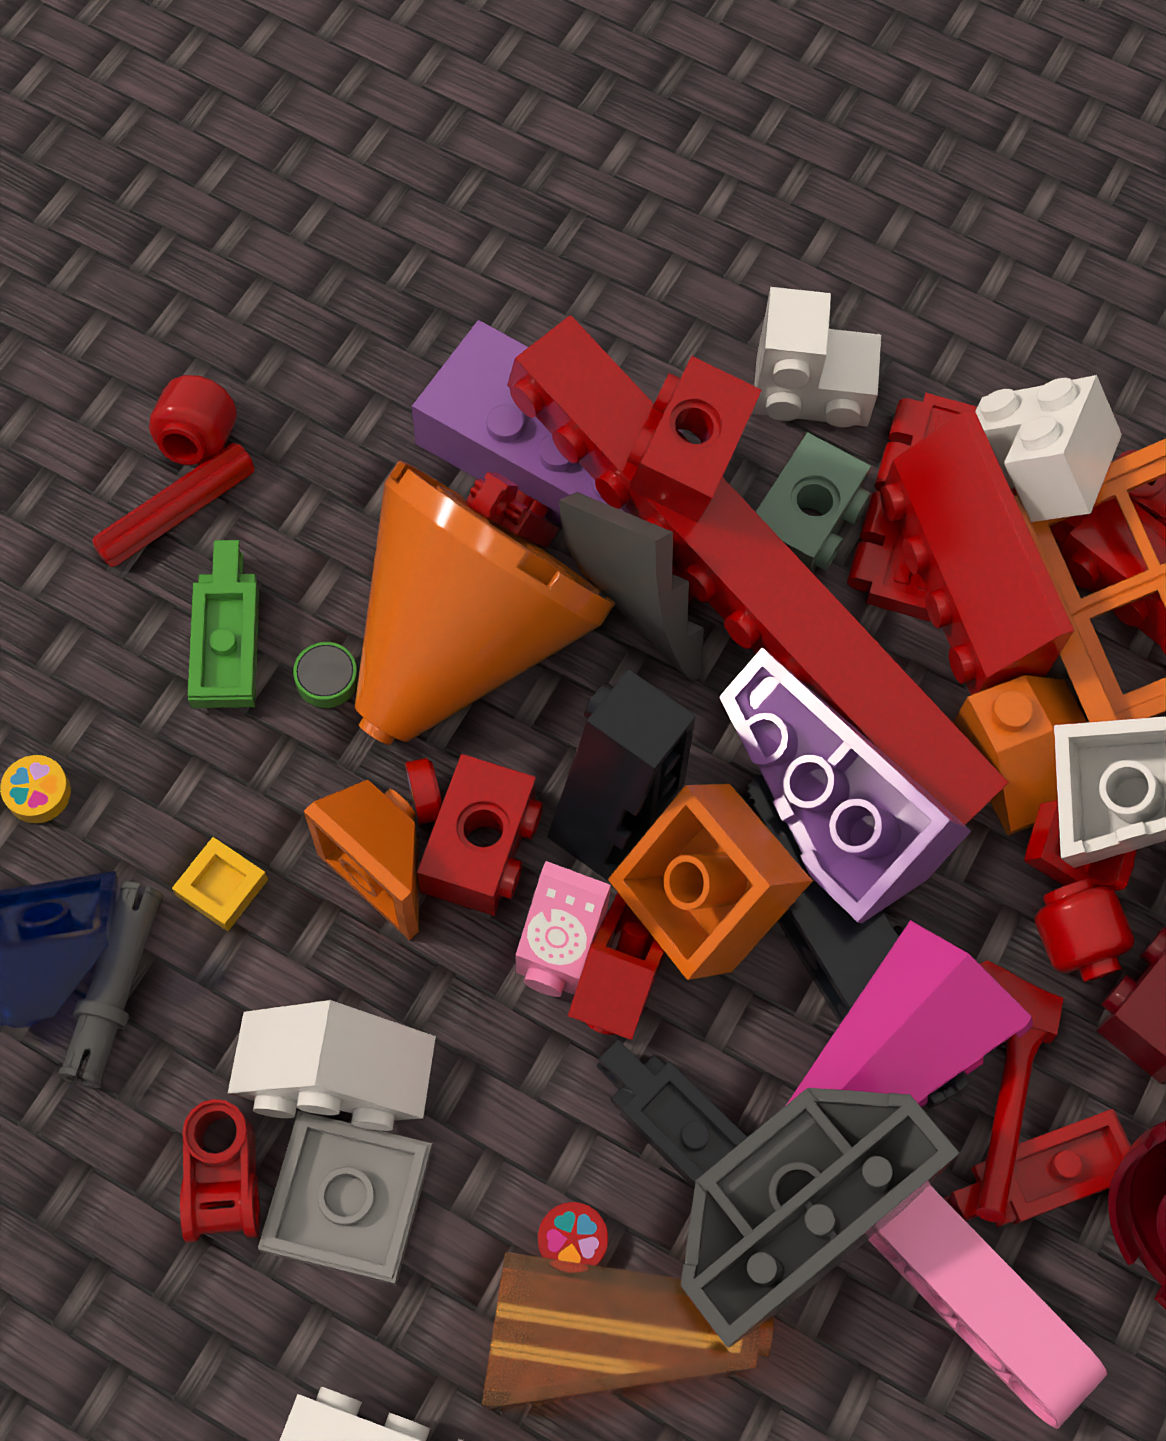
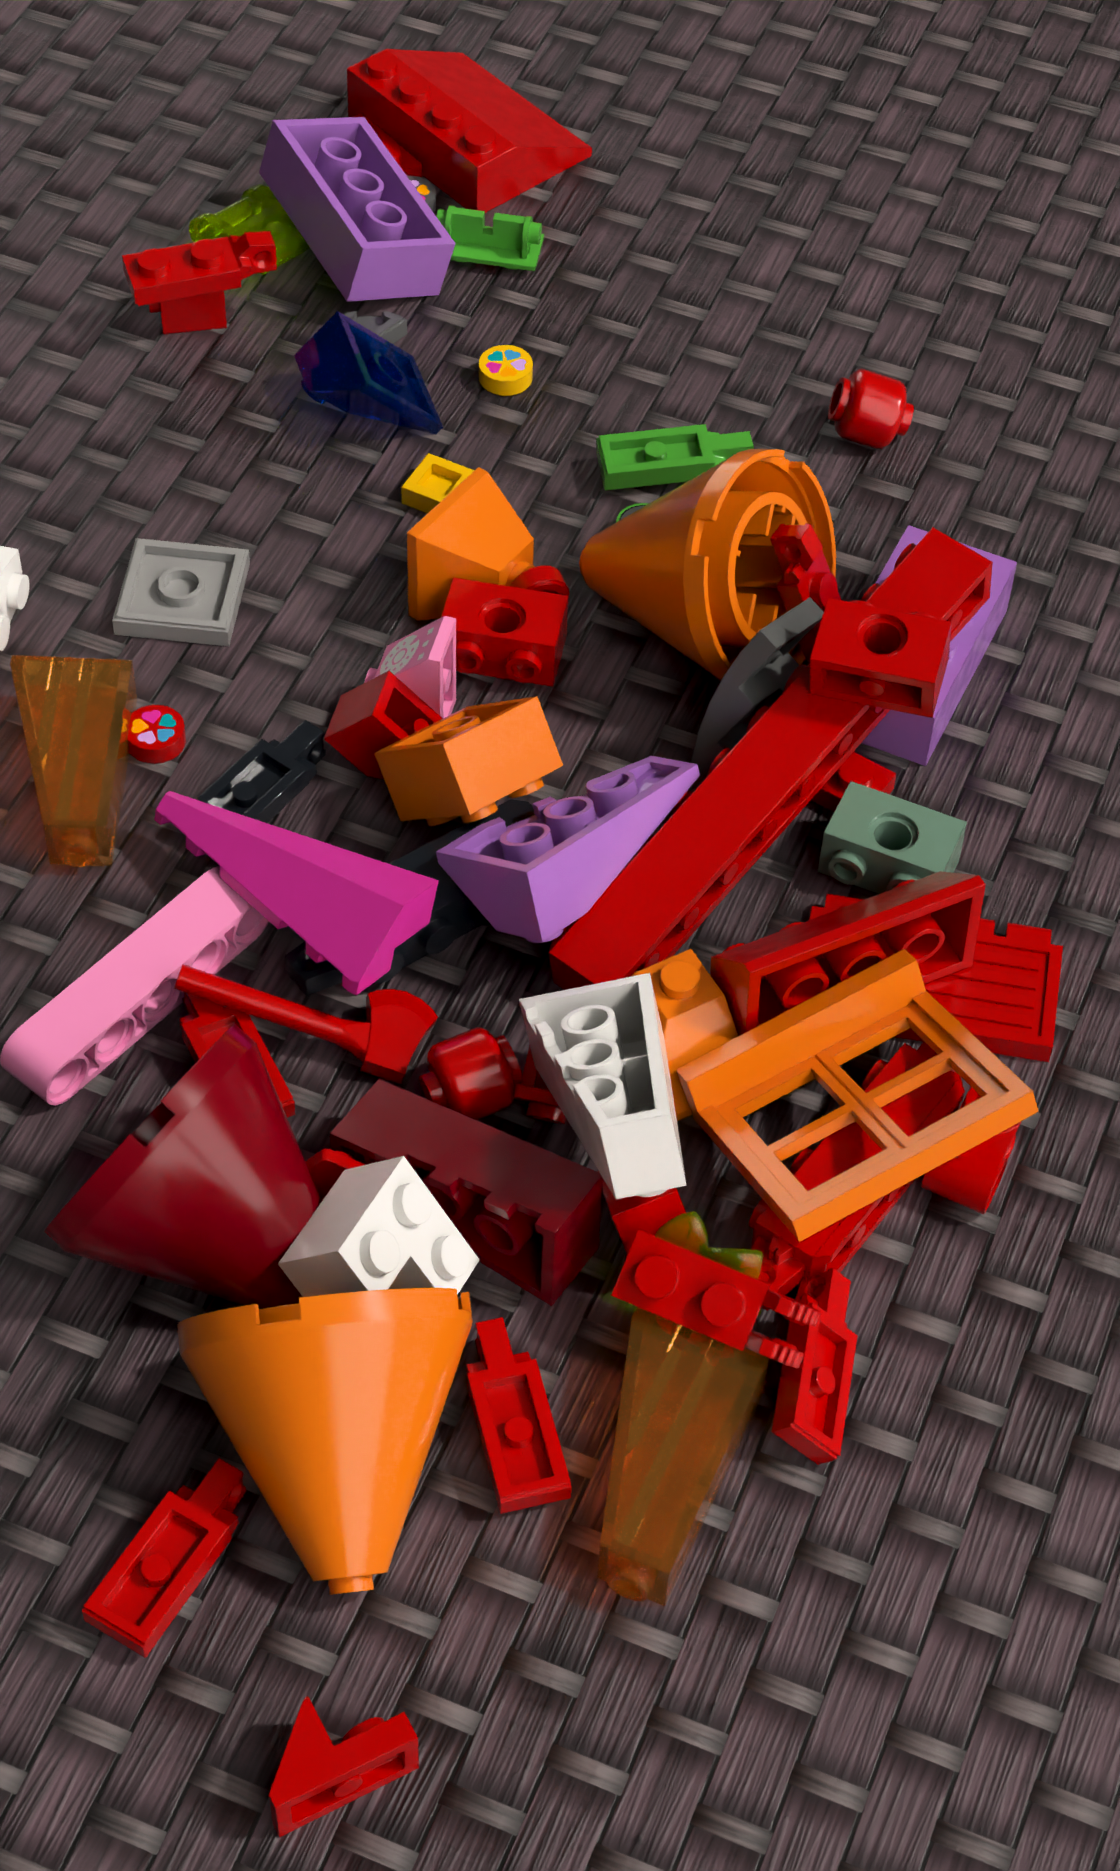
camera: 85 degrees right, 15 degrees down
dark grey pin [57,881,164,1088] -> none
red axle [92,443,255,567] -> none
red piece [180,1099,261,1243] -> none
white brick [228,1000,436,1131] -> none
black wedge [547,669,696,882] -> none
dark grey wedge [680,1088,960,1348] -> none
white brick [752,287,881,427] -> none
white brick [975,375,1122,522] -> none

